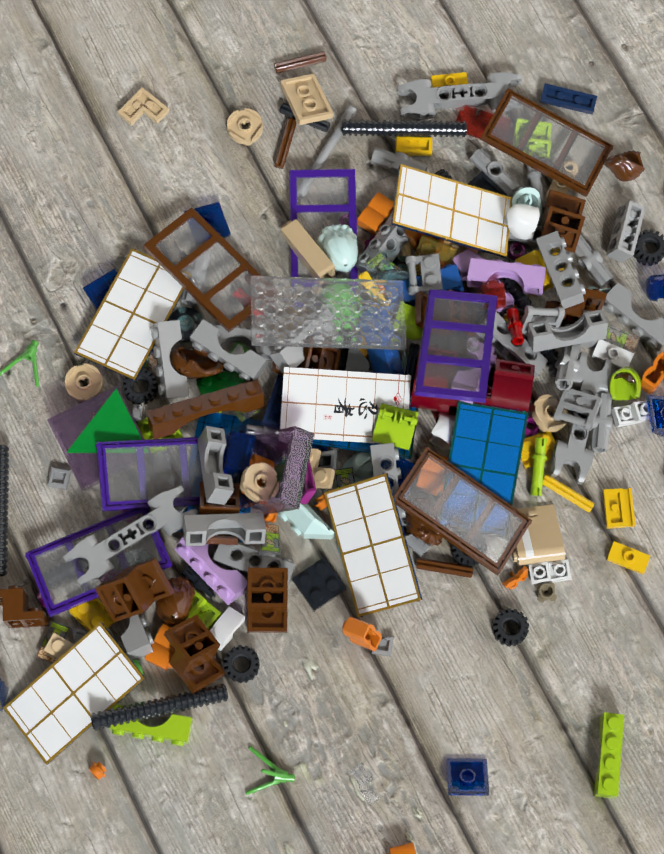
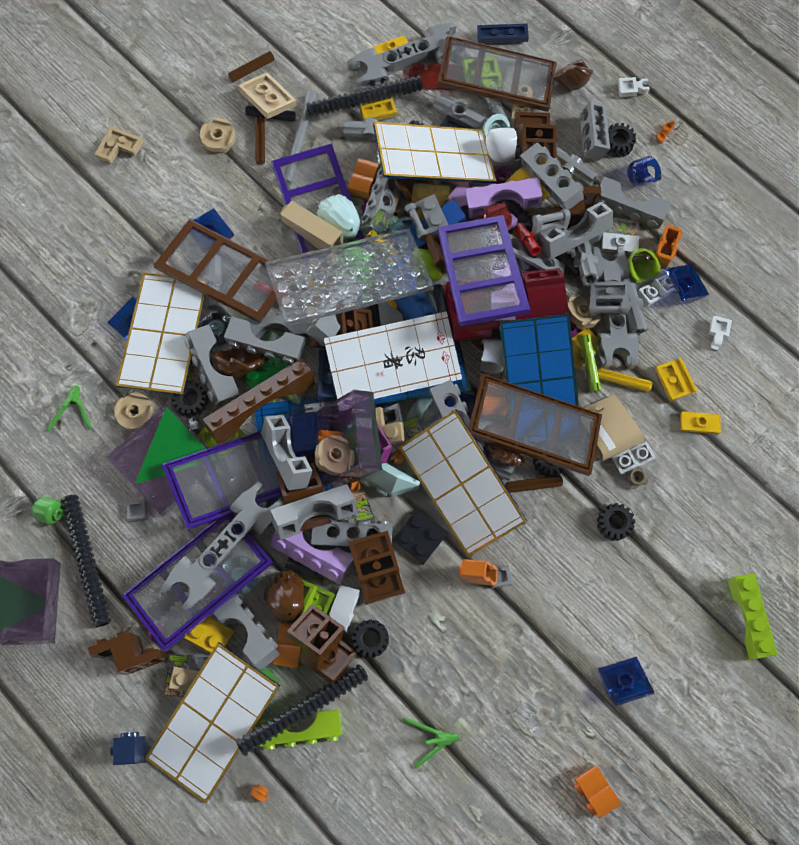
camera: 15 degrees left, 0 degrees up
reddish brown bracket [95,558,174,623] -> none
lime hinge [372,403,419,450] -> none
orange piece [501,565,529,589] -> none

